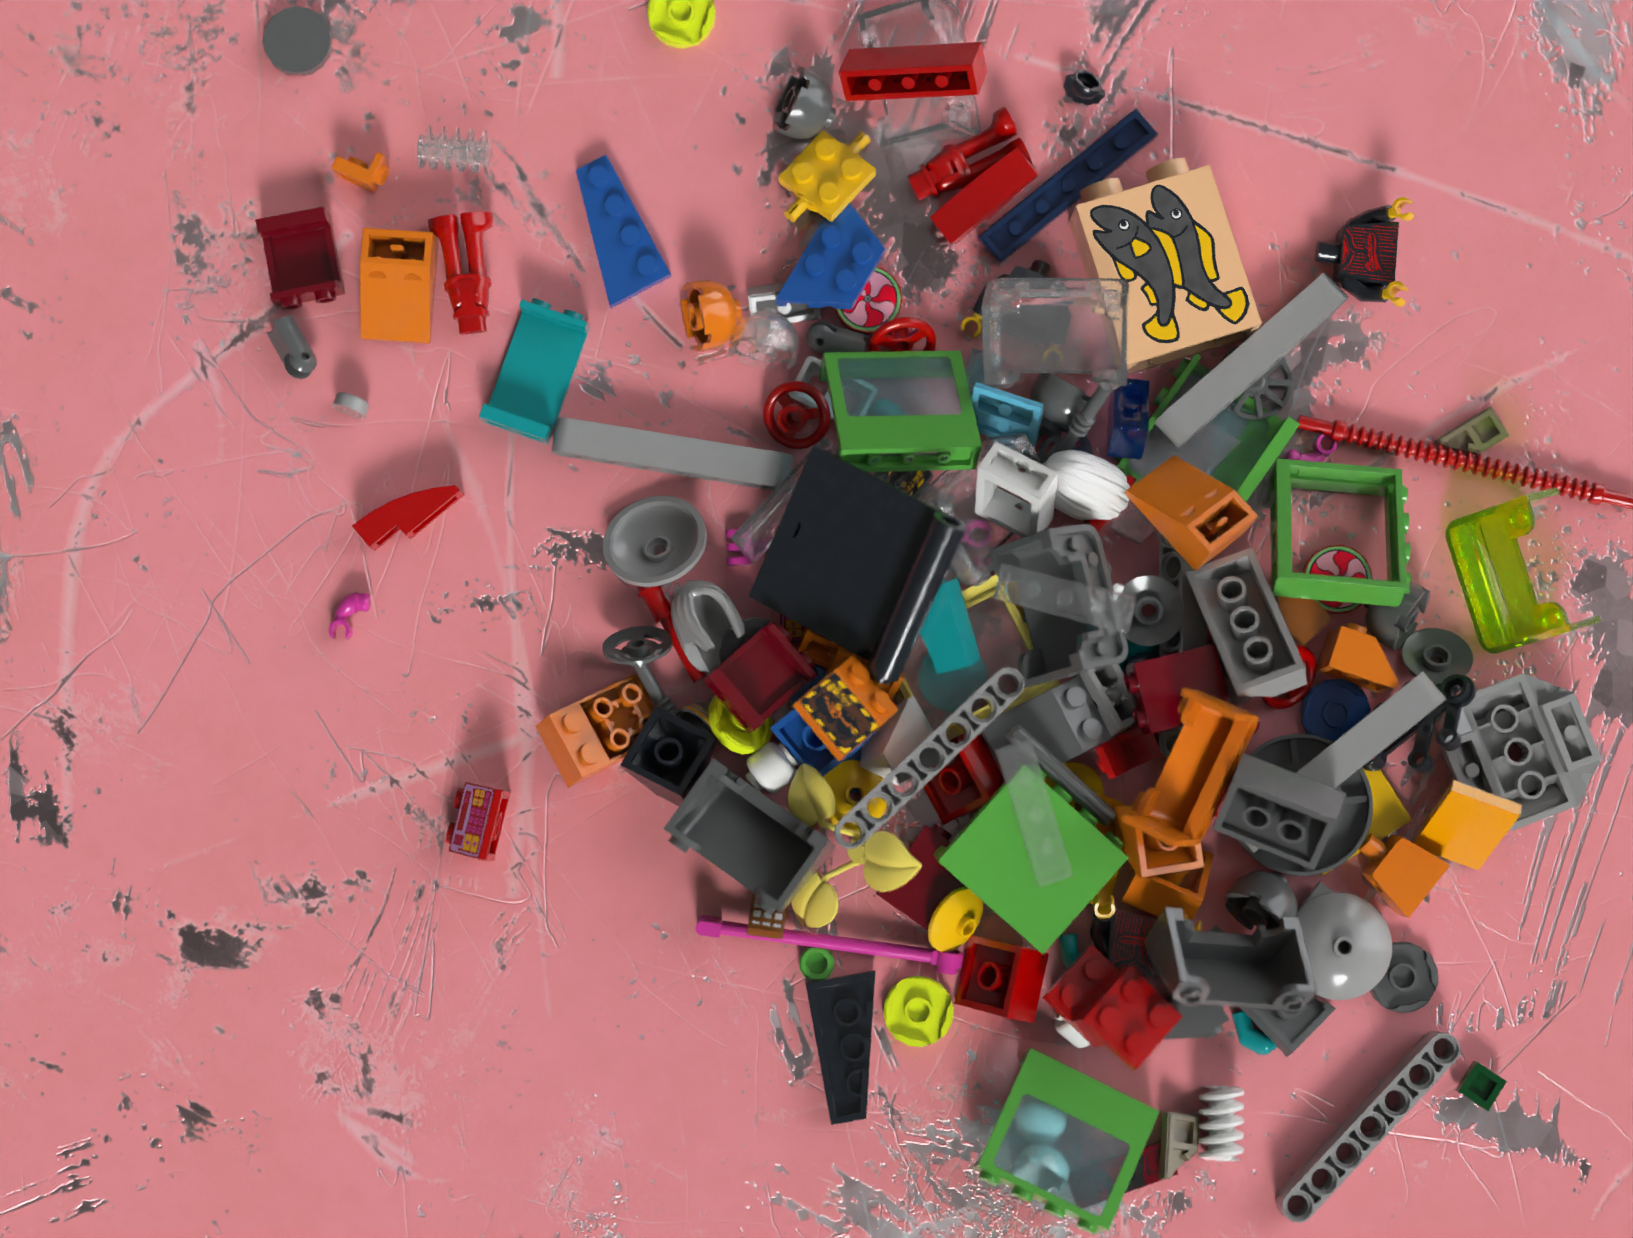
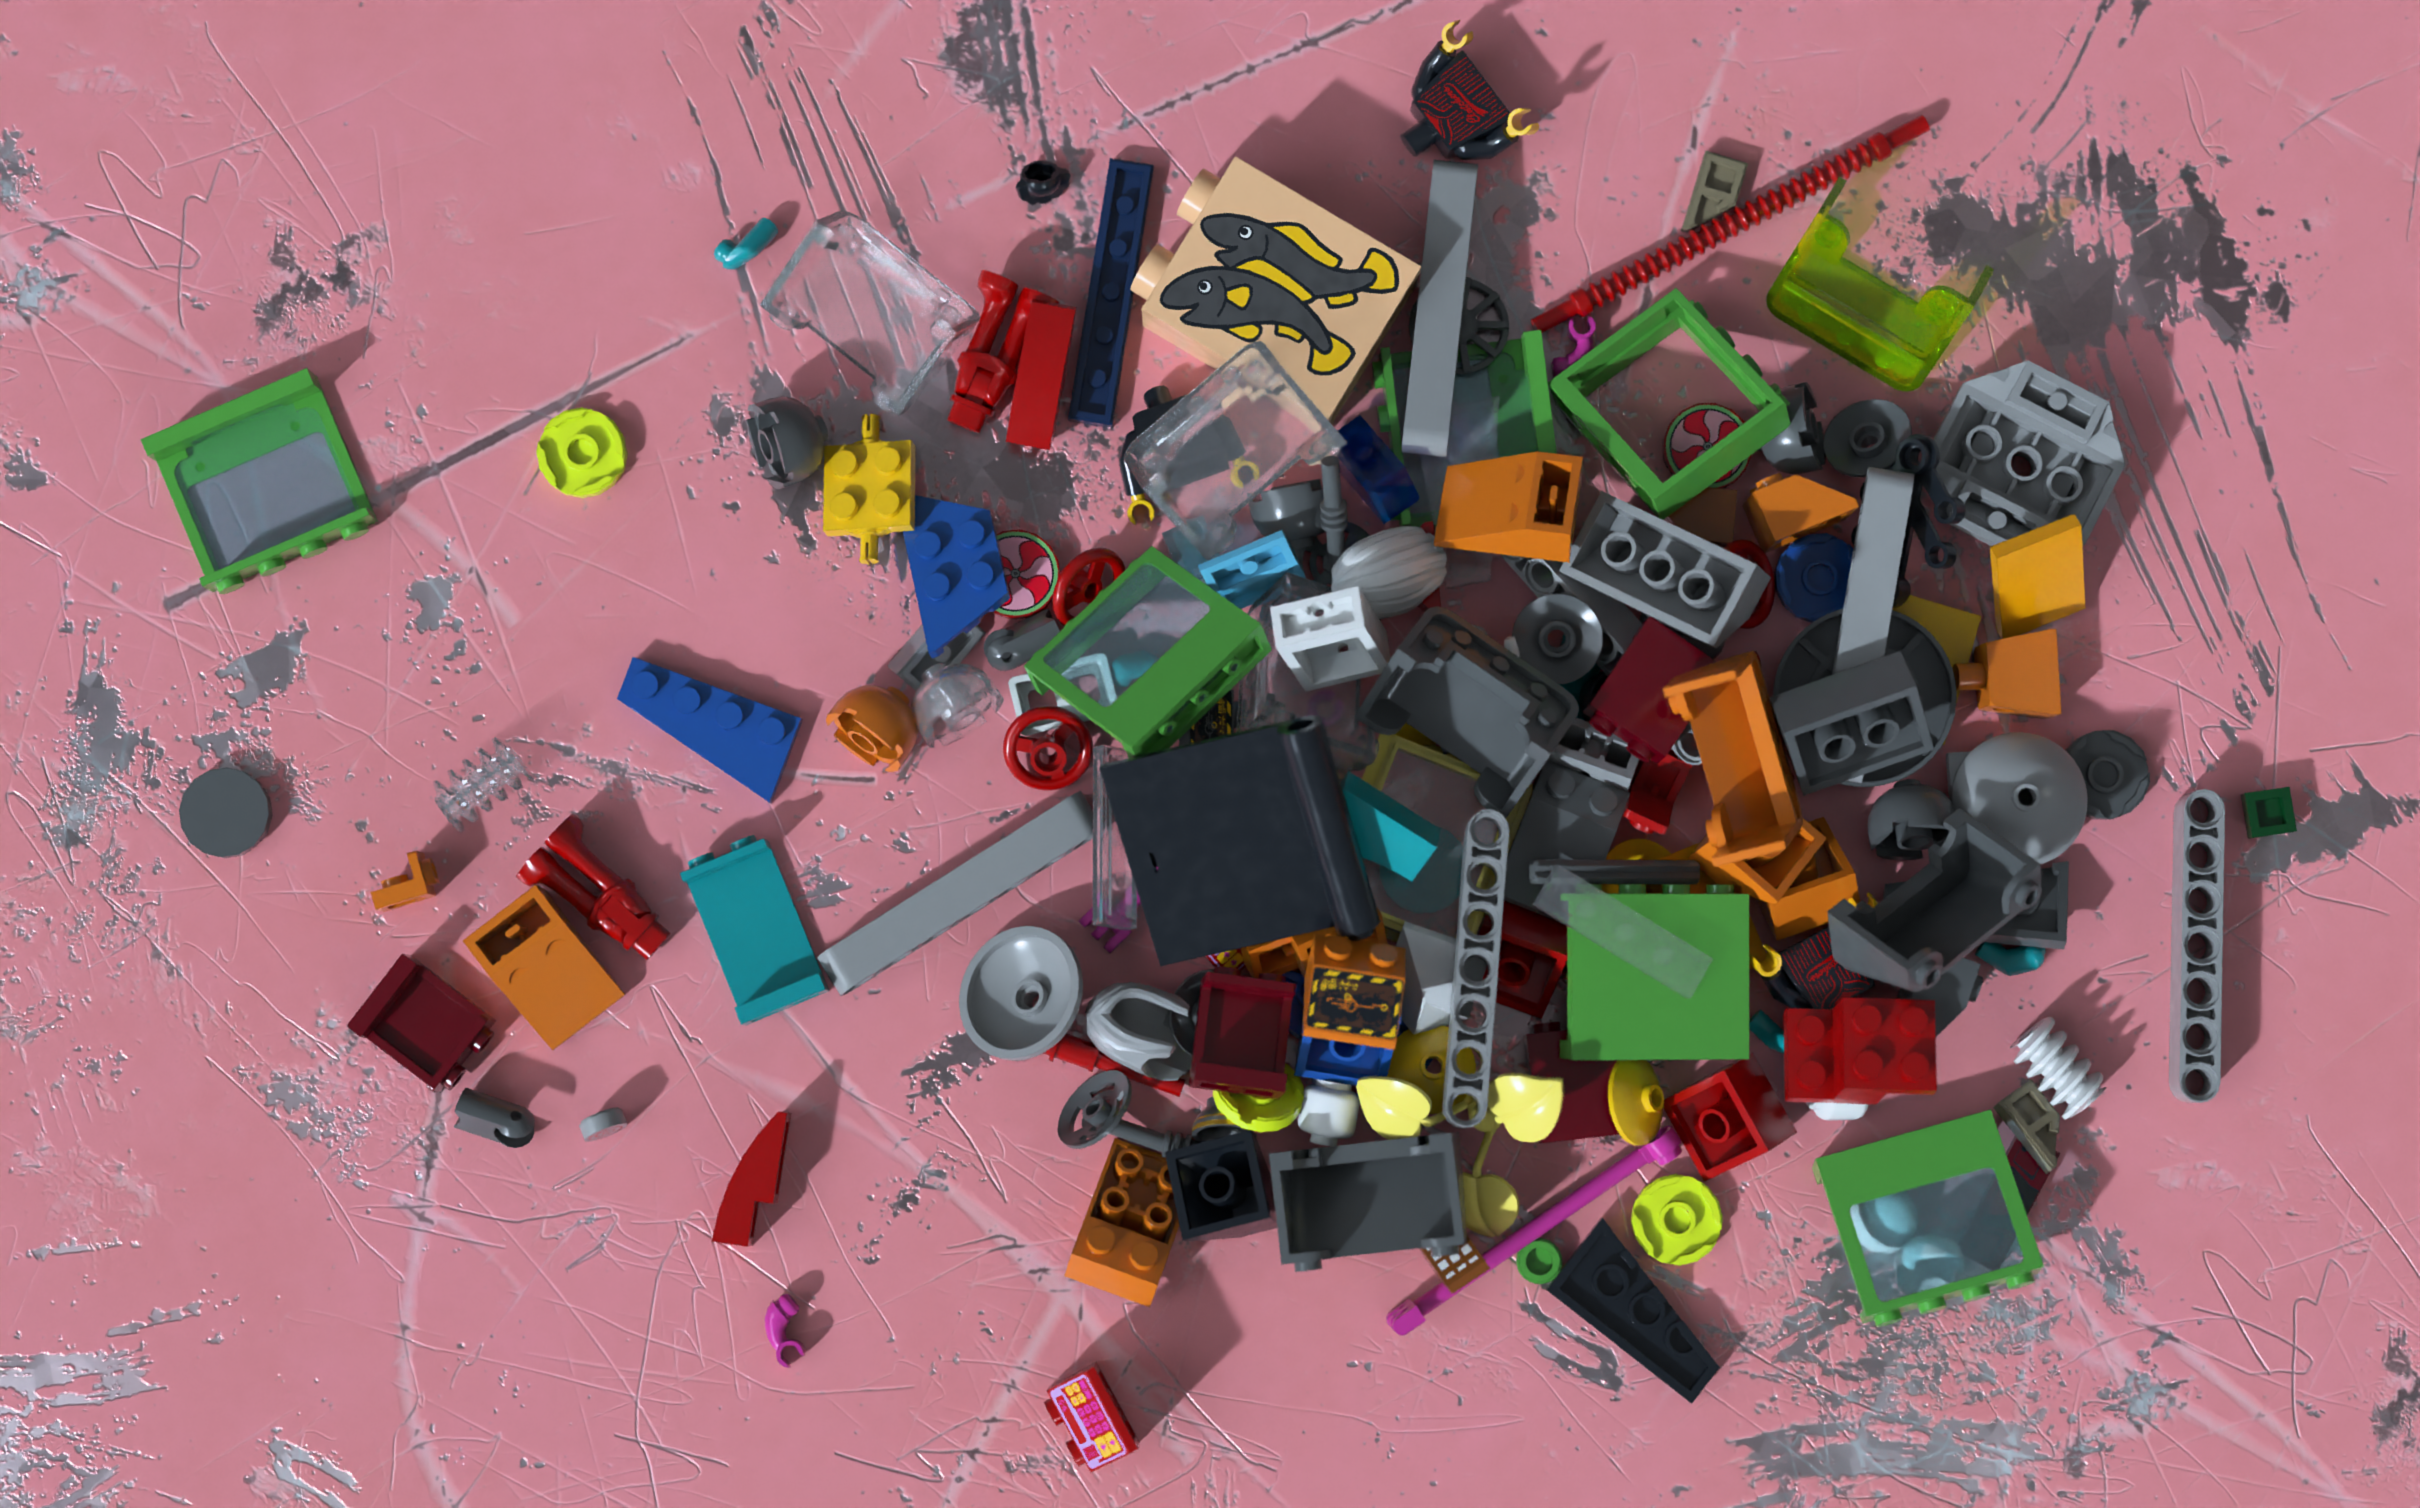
camera: 40 degrees left, 0 degrees up
red brick [839,42,988,101] -> none
clear tile [994,564,1137,633] -> none

